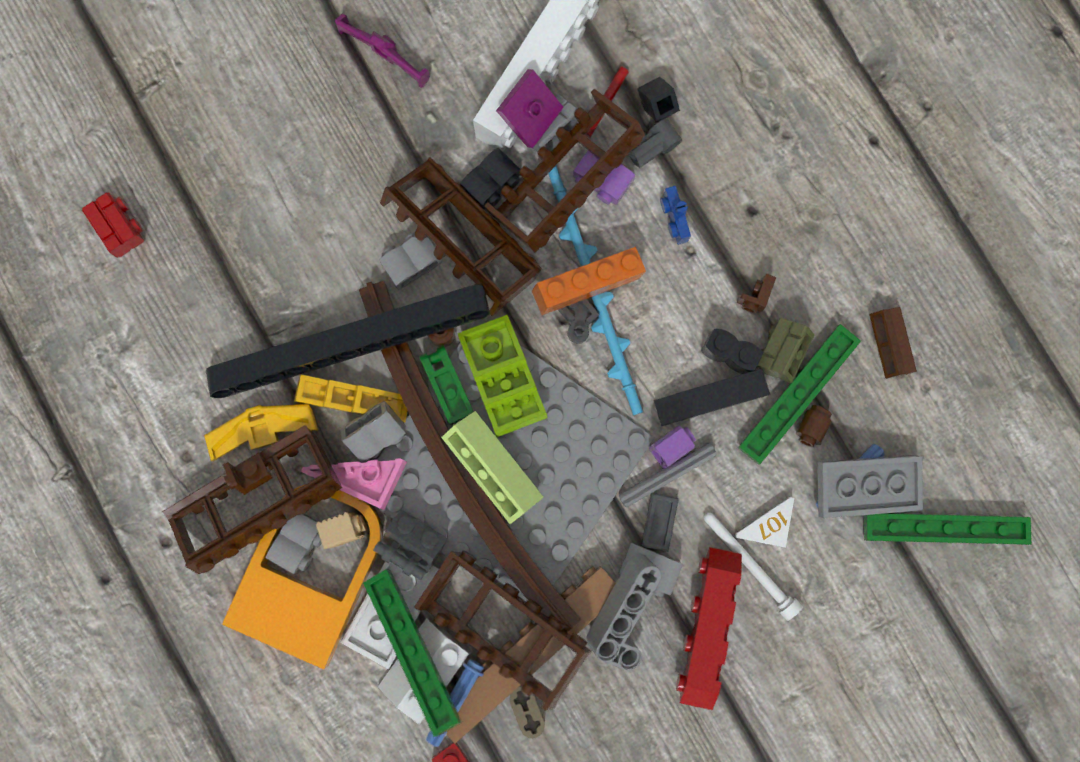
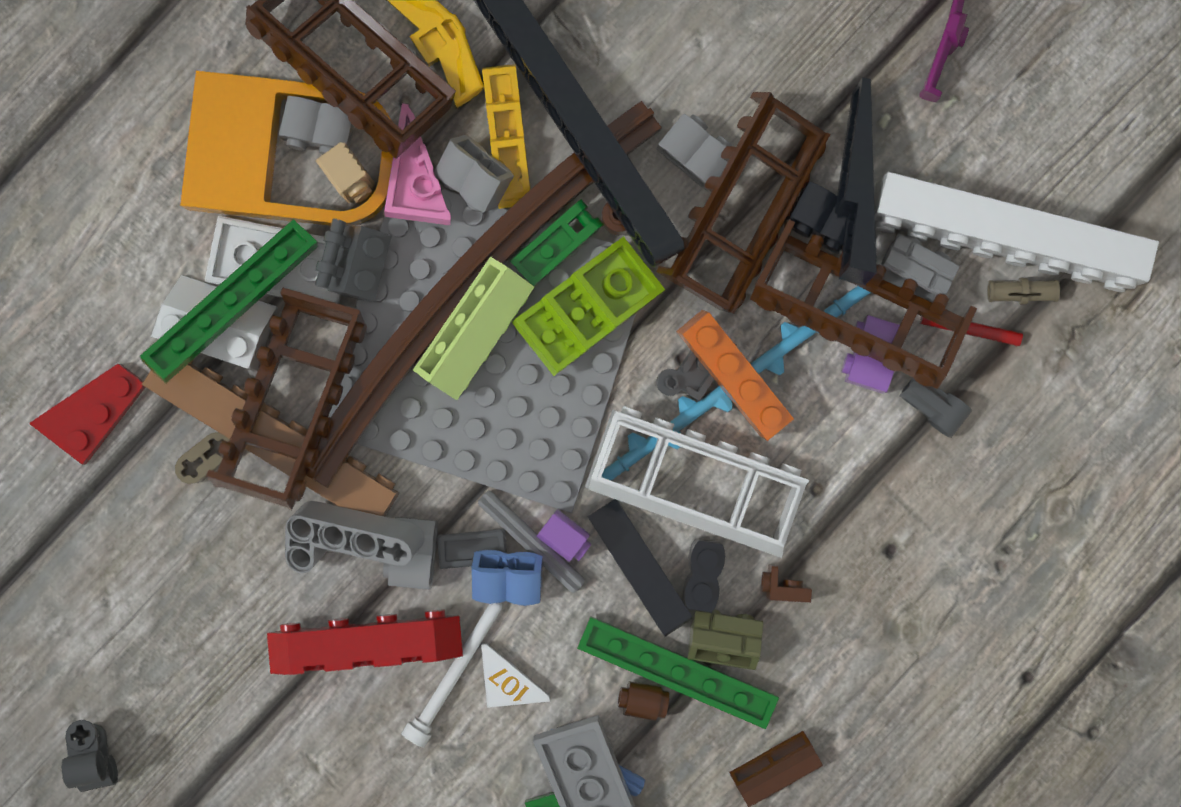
camera: 80 degrees right, 5 degrees up
reddish brown bracket [223,452,273,495] -> none
medium blue axle [426,659,484,747] -> none
magenta plate [496,69,564,148] -> none
black brick [637,77,680,122] -> none
blue plate [660,186,691,245] -> none
none -> medium blue brick [471,550,542,606]
none -> white window [585,406,809,558]
none -> black slope [835,77,876,285]
none -> dark tan pin [987,277,1060,305]

